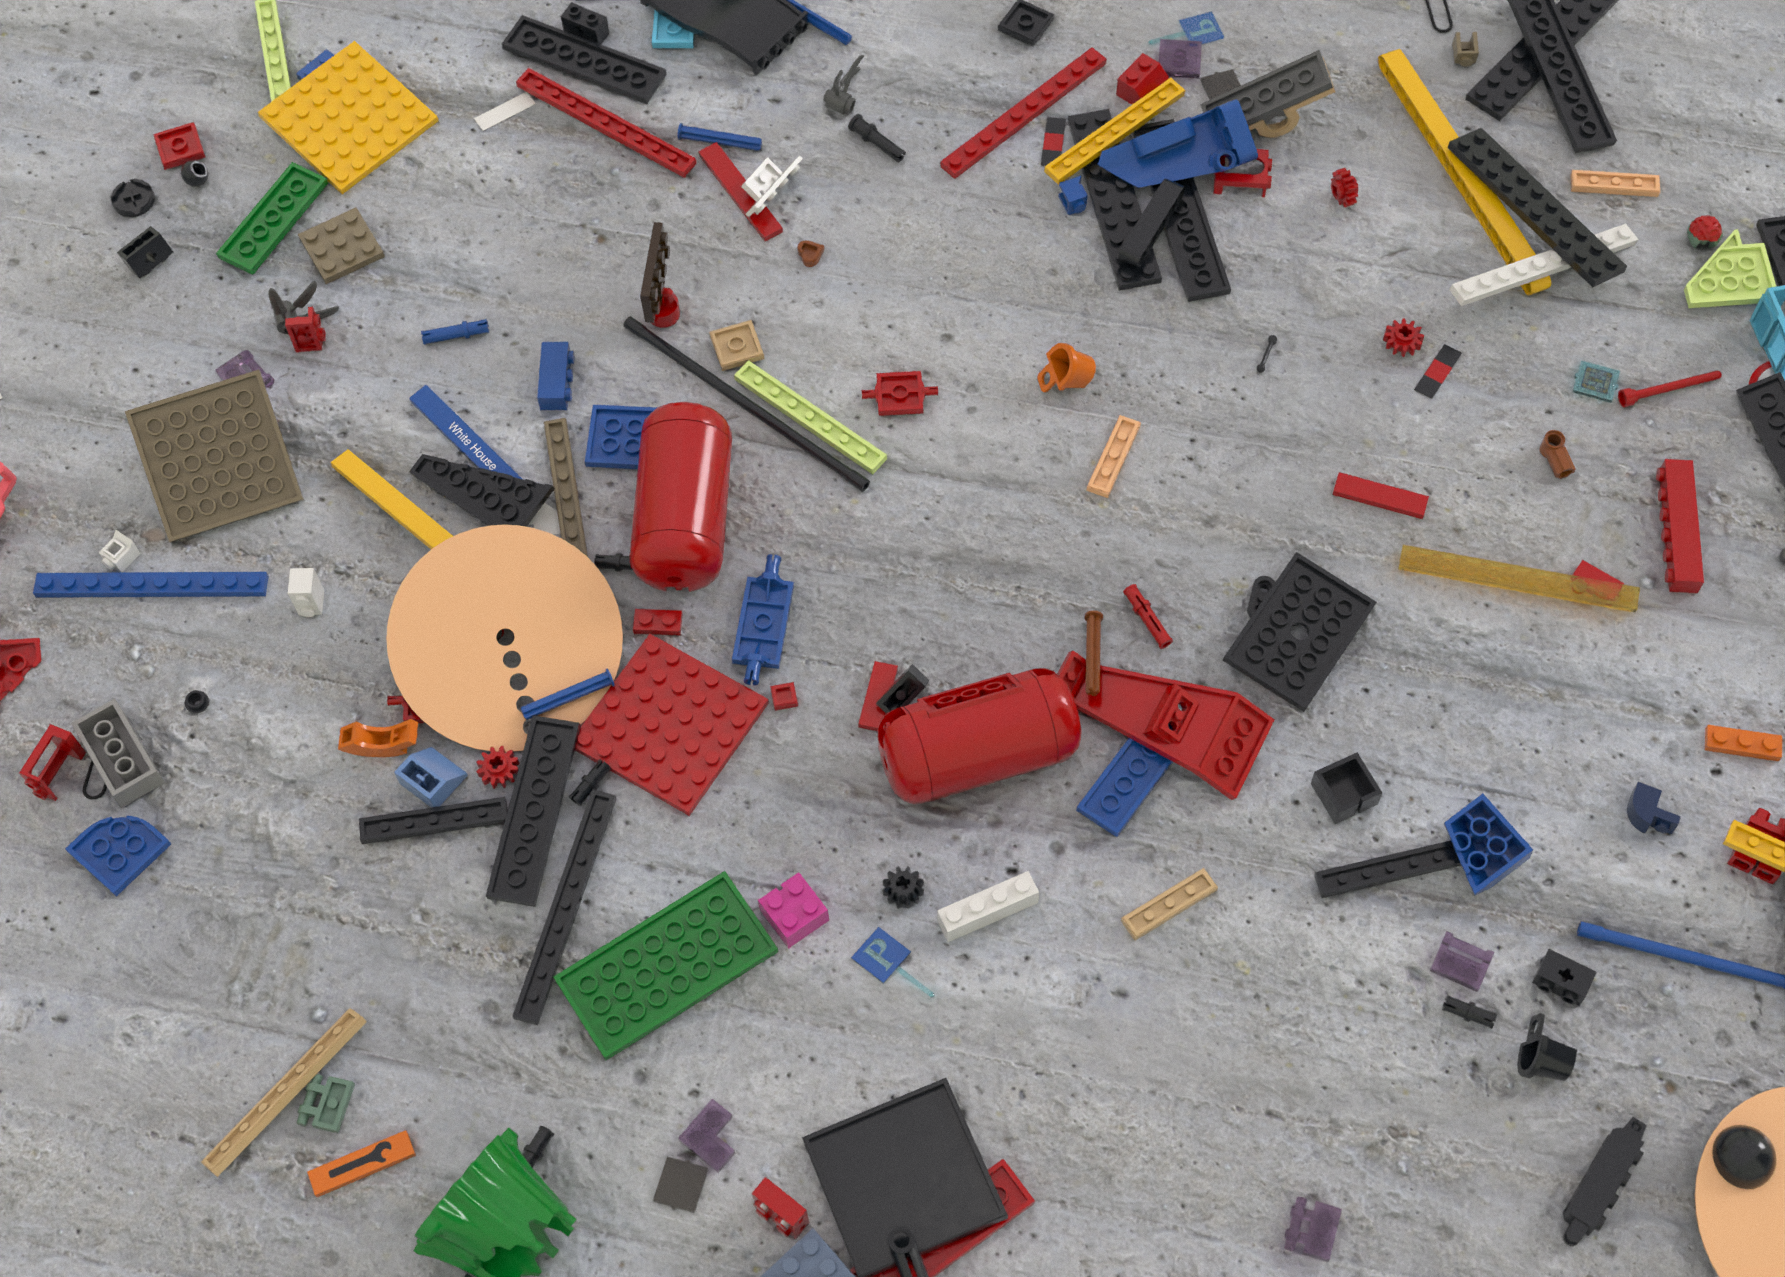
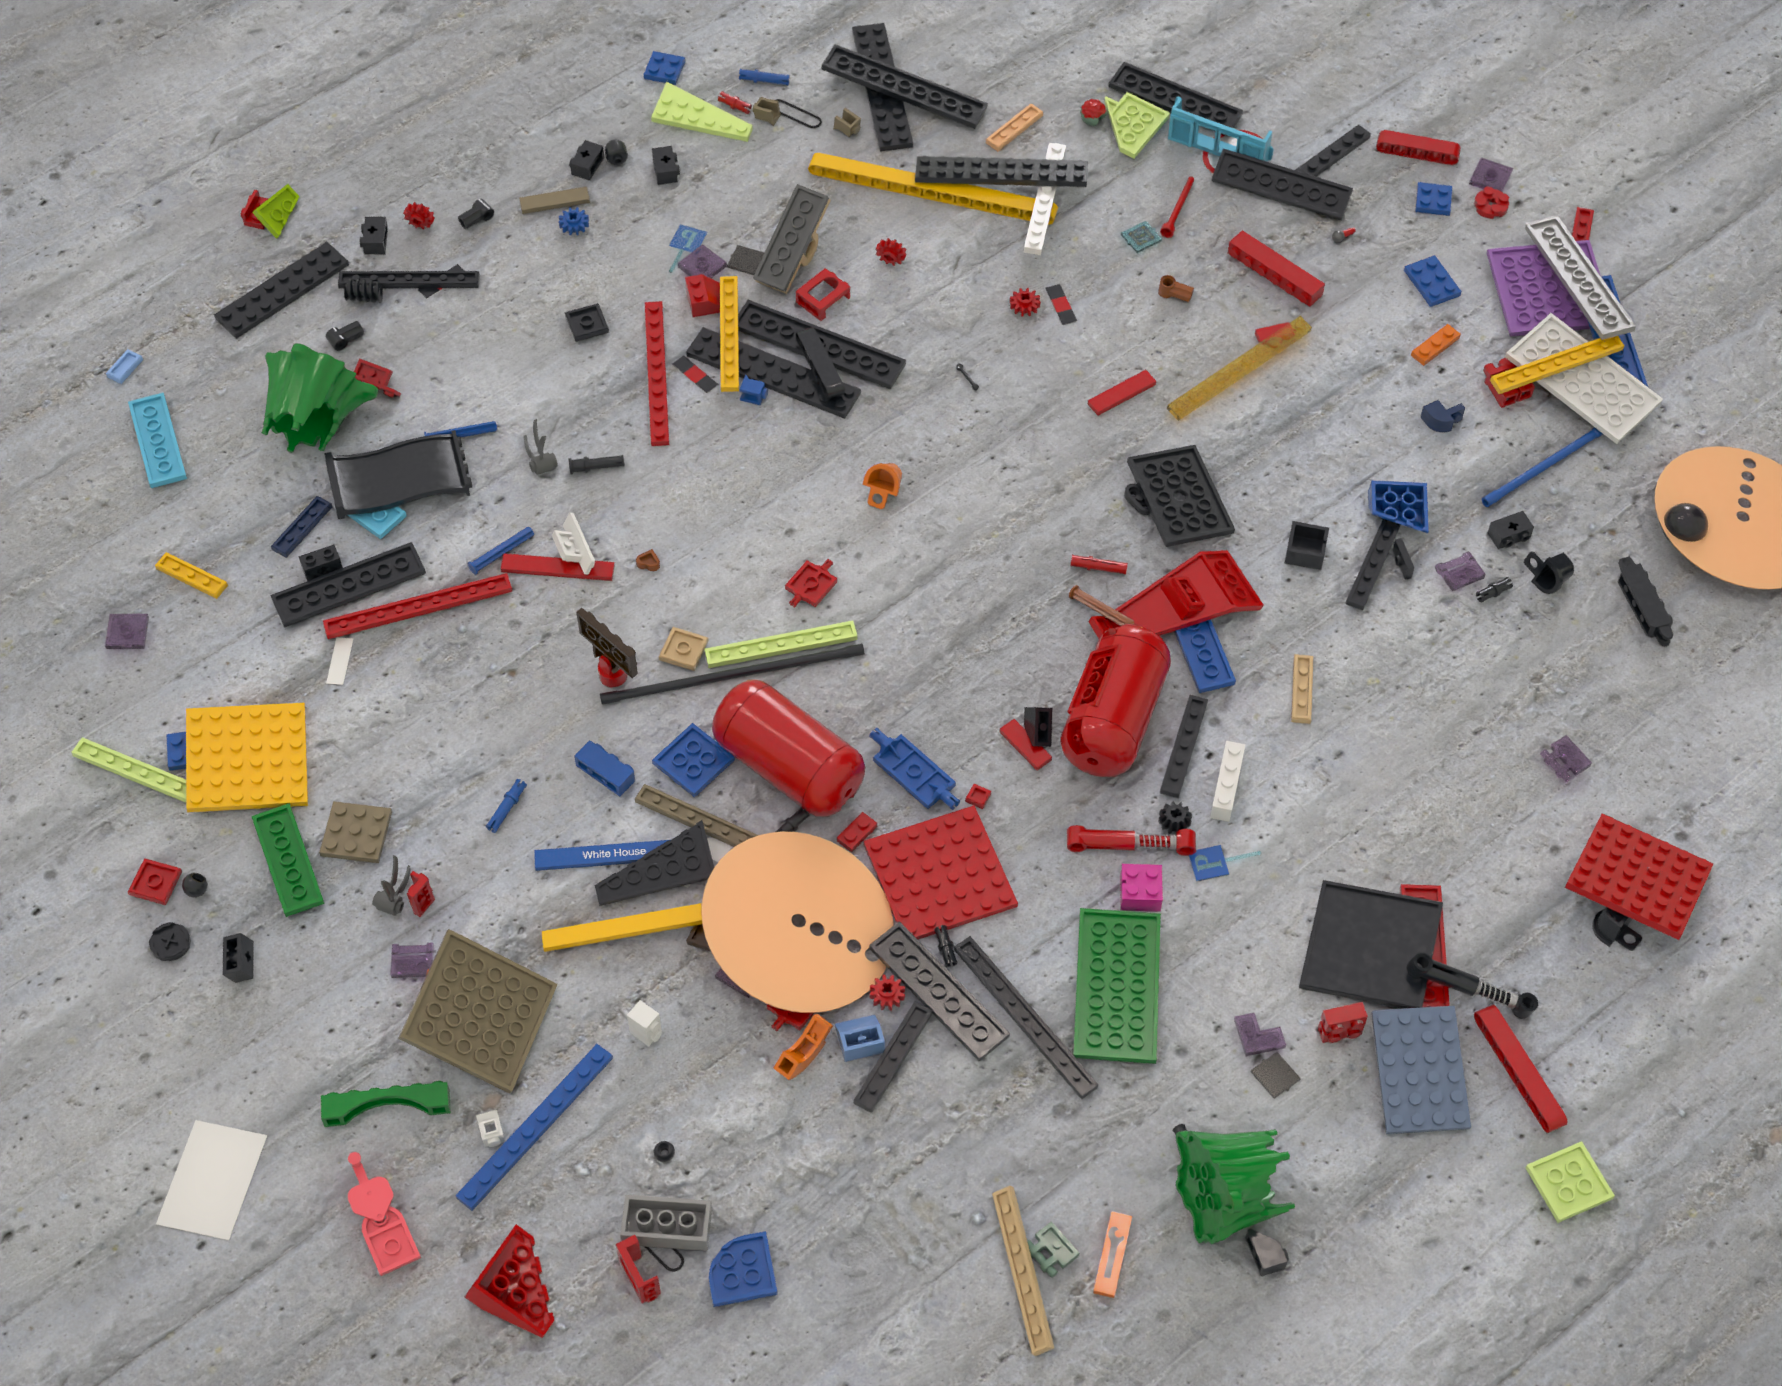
camera: 55 degrees left, 5 degrees down
blue axle [521,668,615,720] -> none
light nougat tile [1087,415,1141,498] -> none
blue panel [1098,99,1258,188] -> none
none -> green arch [321,1081,451,1127]
none -> red piece [1067,825,1196,856]
none -> black plate [1160,695,1208,798]
none -> black plate [1392,538,1415,580]

